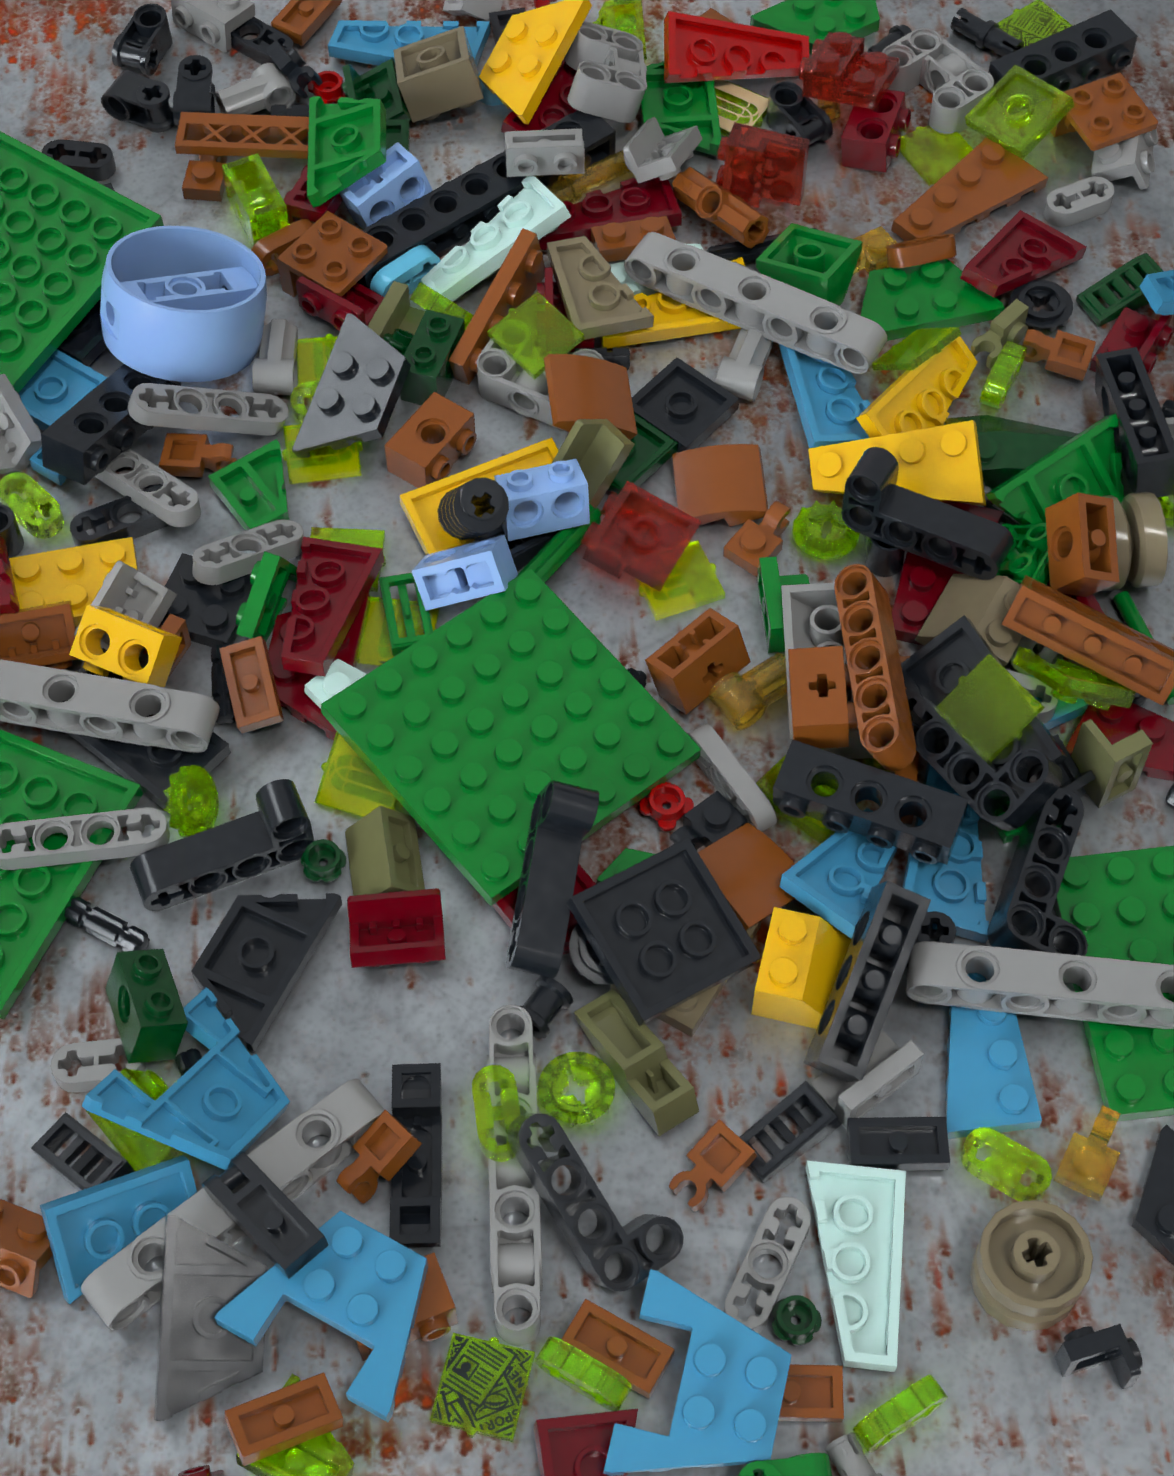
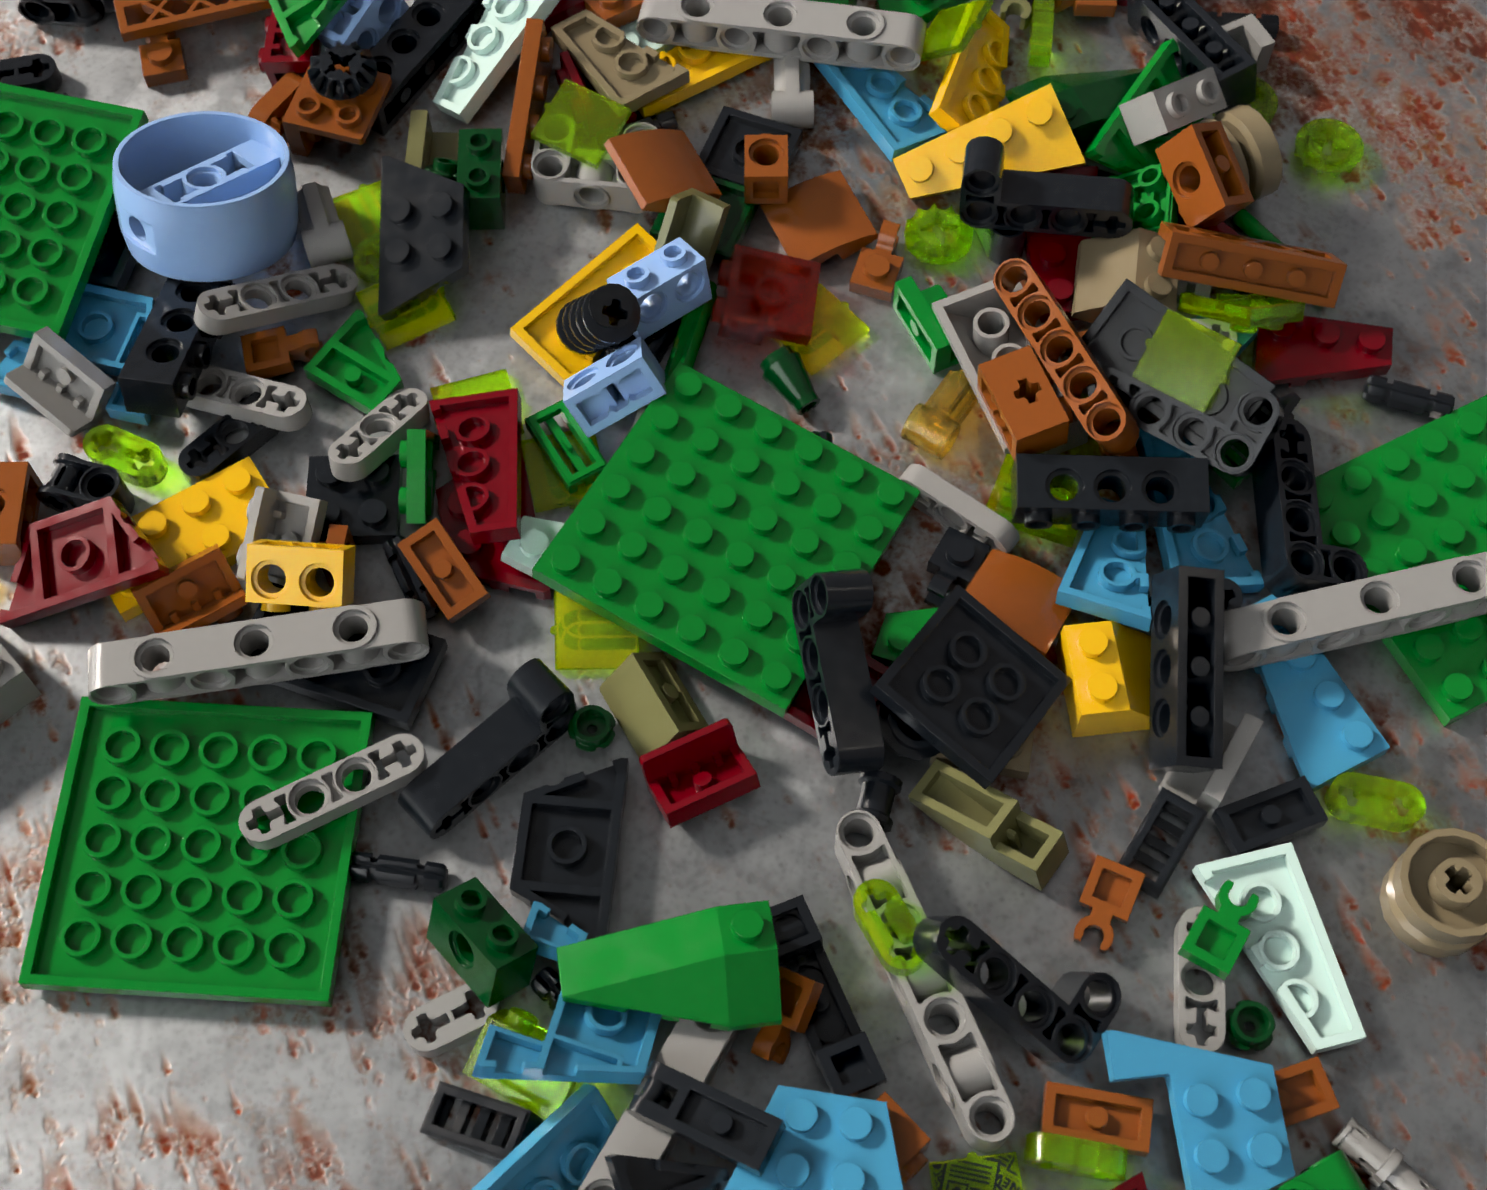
camera: 20 degrees left, 5 degrees up
clear neon green gear [163,765,219,837] -> none
clear neon green brick [221,153,289,246] -> none
dark red bracket [296,276,384,331] -> none
medium azure beam [370,245,441,297] -> none
dark orange brick [384,392,477,488] -> none
clear neon green beam [409,282,474,330] -> none
clear neon green gear [538,1052,615,1128] -> none
red plate [639,782,694,831] -> none
dark orange brick [645,608,751,715] -> none
clear neon green beam [853,1375,948,1453] -> none
clear yellow plate [1053,1105,1121,1202] -> none
olive panel [1071,719,1153,808] -> none
none -> black gear [307,40,377,100]
none -> green wedge [556,900,782,1031]
none -> dark orange brick [744,133,788,204]
none -> dark green cone [760,346,820,415]
none -> light grey brick [1119,66,1228,146]
none -> green plate [1177,880,1259,980]

